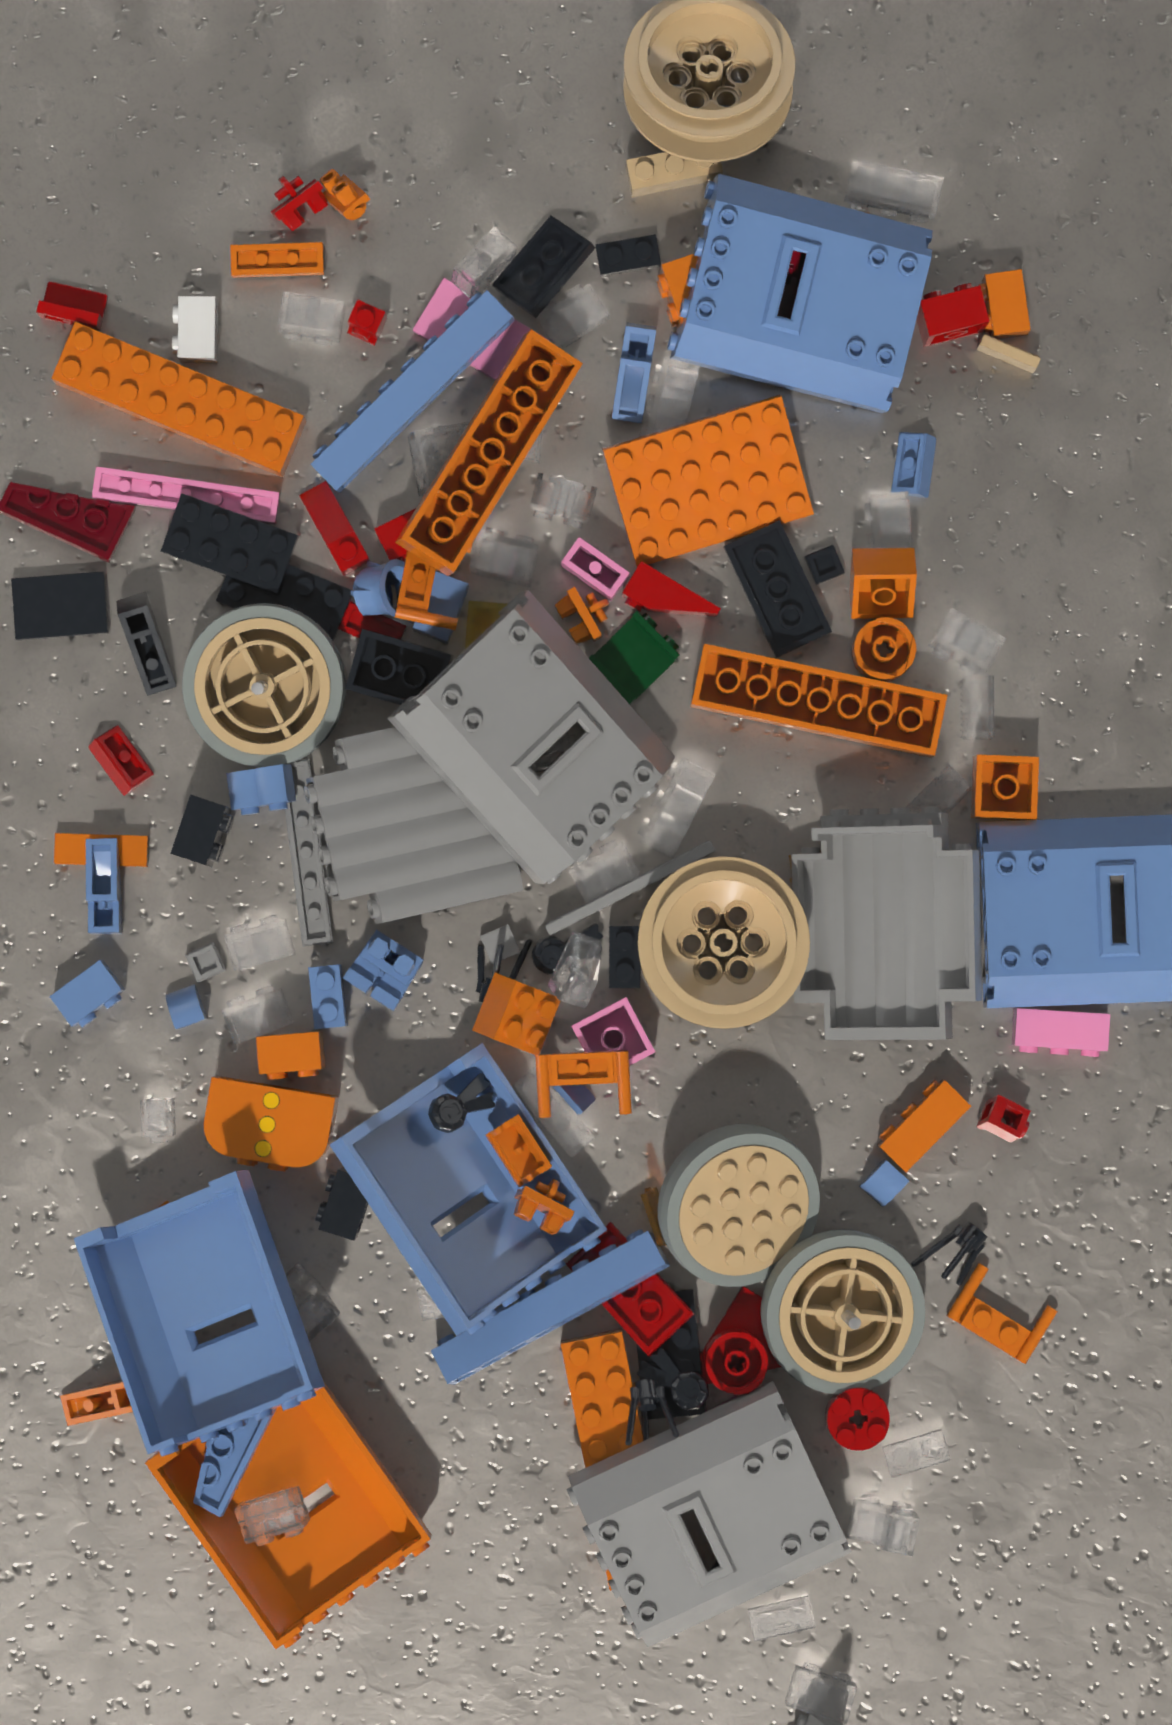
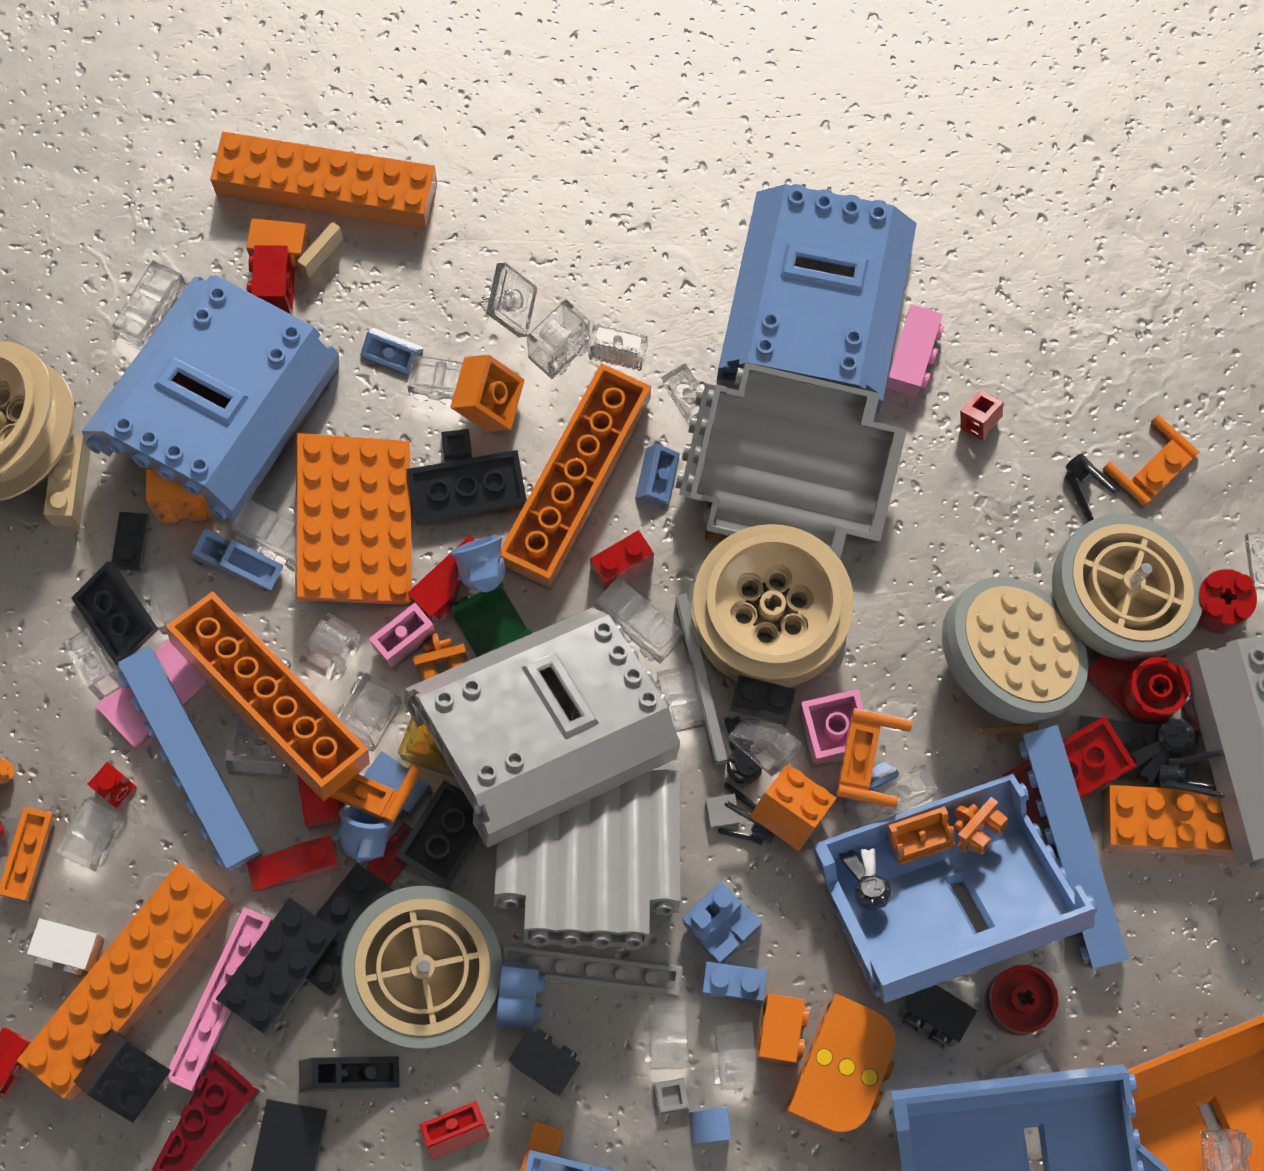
camera: 75 degrees left, 15 degrees down
orange brick [851,617,916,682] -> none
medium blue brick [859,1159,909,1207] -> none
orange brick [877,1079,971,1172] -> none
orange brick [971,754,1039,820] -> none
none -> black brick [73,1029,171,1123]
none -> orange brick [210,131,437,229]
none -> medium blue helmet [450,535,505,592]
none -> clear tile [481,262,538,338]
none -> red brick [590,530,654,592]
none -> medium blue slope [635,444,680,506]
none -> red wheel [984,965,1059,1036]

